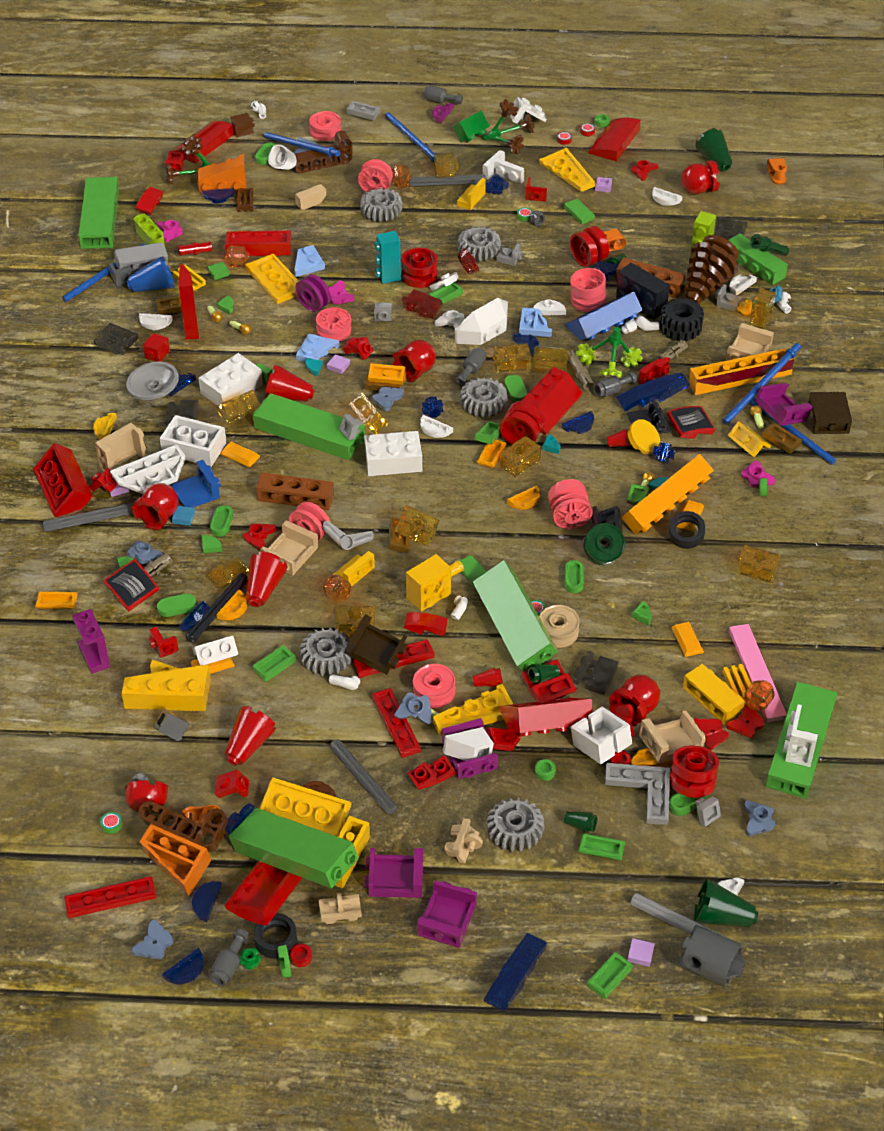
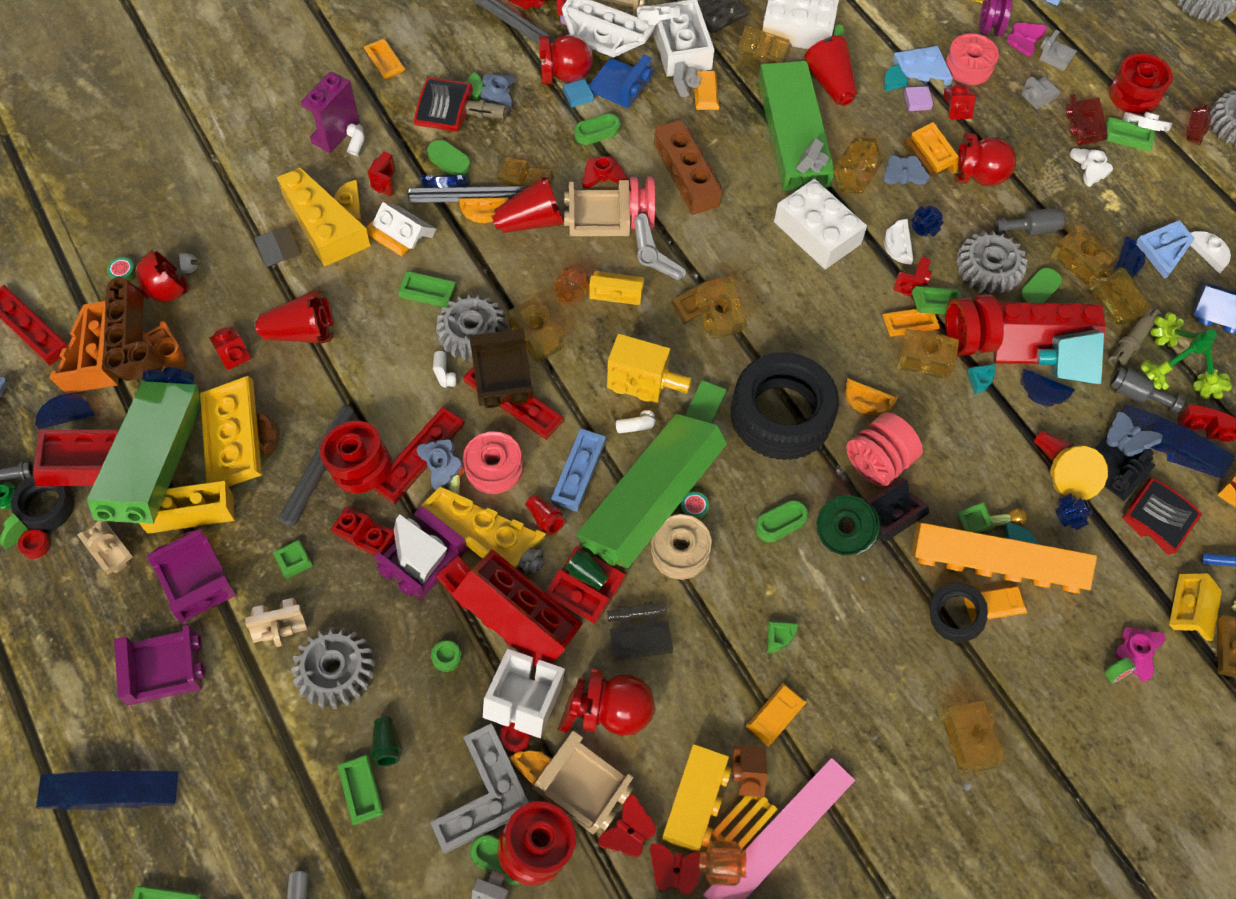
camera: 55 degrees right, 15 degrees up
bright green tile [202,535,222,553] -> none
teal brick [374,231,401,284] -> none
red slope [404,612,448,636] -> none
white wedge [455,298,508,345] -> none
none -> bright green tile [273,539,313,579]
none -> red wheel [320,420,392,494]
none -> white arm [347,123,365,156]
none -> dark grey plate [518,547,545,577]
none -> medium blue plate [551,428,606,512]
none -> white plate [637,5,680,24]
none -> light grey tile [673,62,701,97]
none -> black tyre [731,352,839,460]
none -> dark orange brick [731,745,768,797]
none -> red bracket [893,257,932,297]
none -> torso [1037,330,1104,384]
none -> light grey bracket [1039,30,1077,71]
none -> sand blue animal [1106,412,1163,456]

